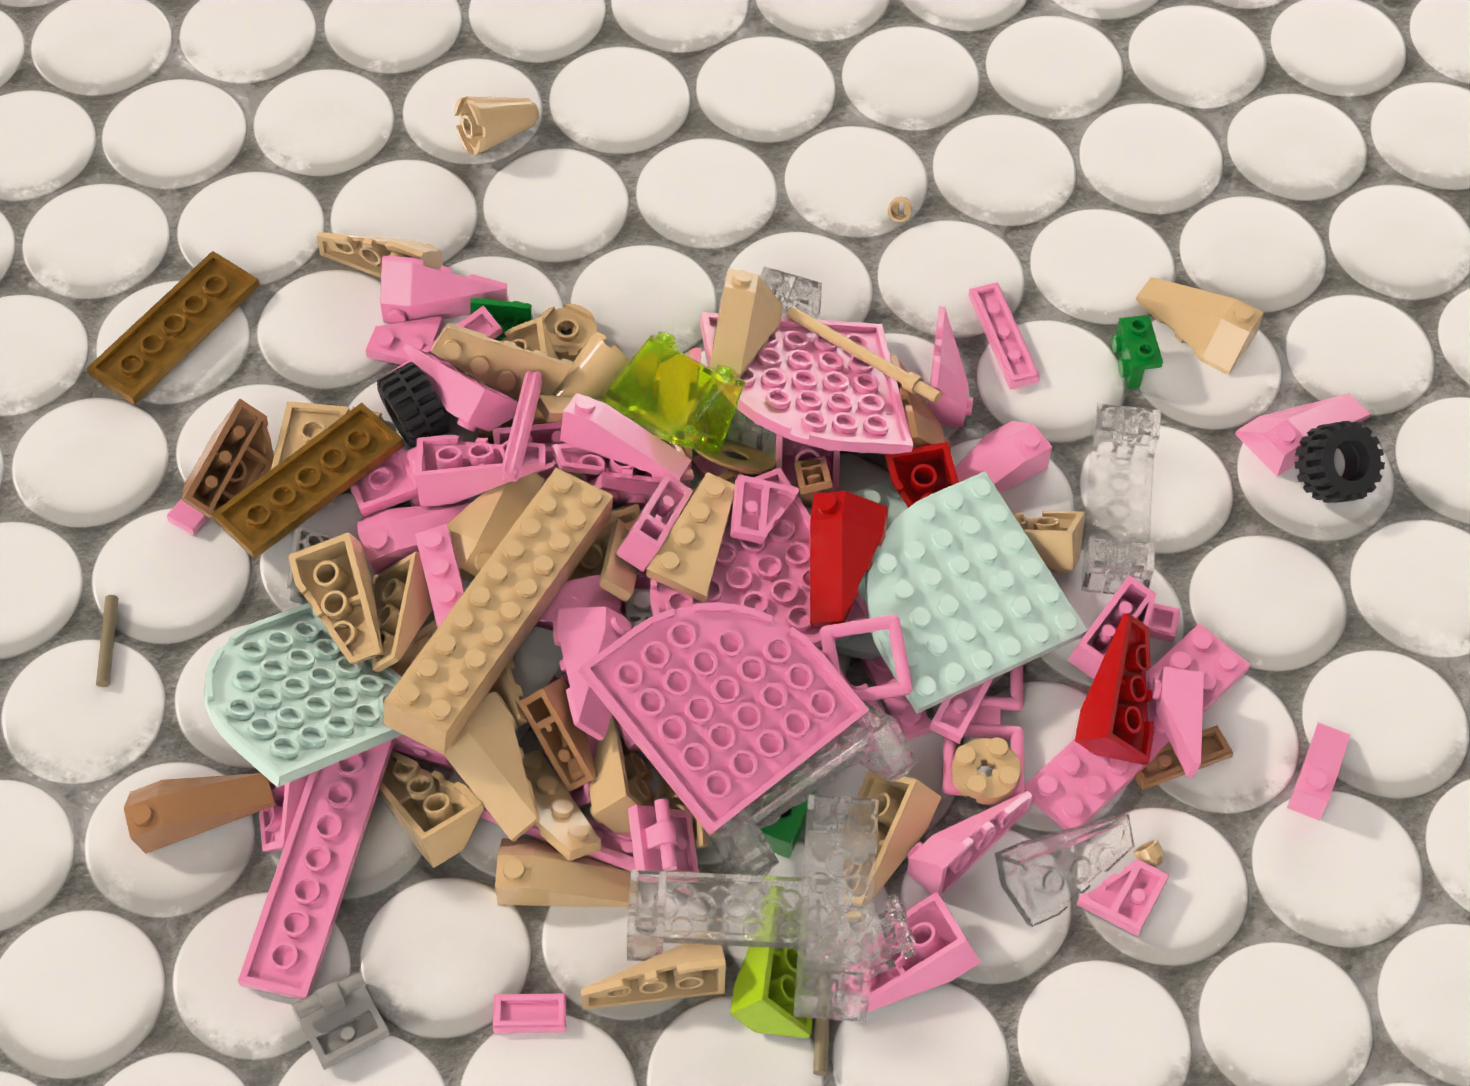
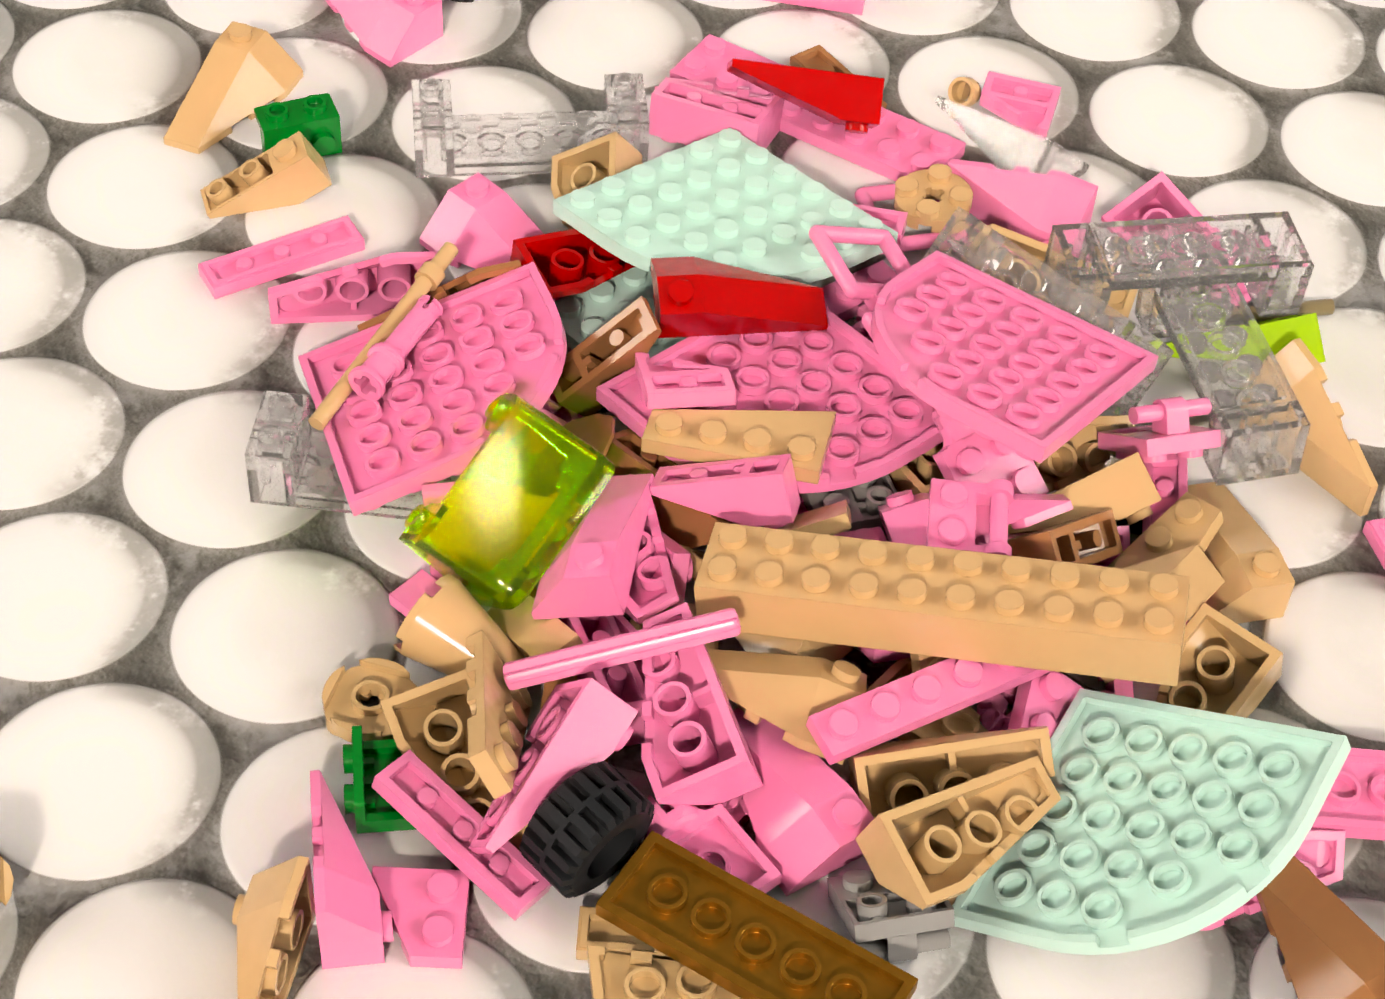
camera: 105 degrees left, 10 degrees down
tan wedge [708,268,783,379] -> none
tan hinge [888,196,913,222] -> none
bright pink slope [1151,667,1204,778] -> none
none -> tan slope [200,131,332,219]
none -> bright pink pin [348,295,443,401]
none -> bright pink plate [926,478,1014,556]

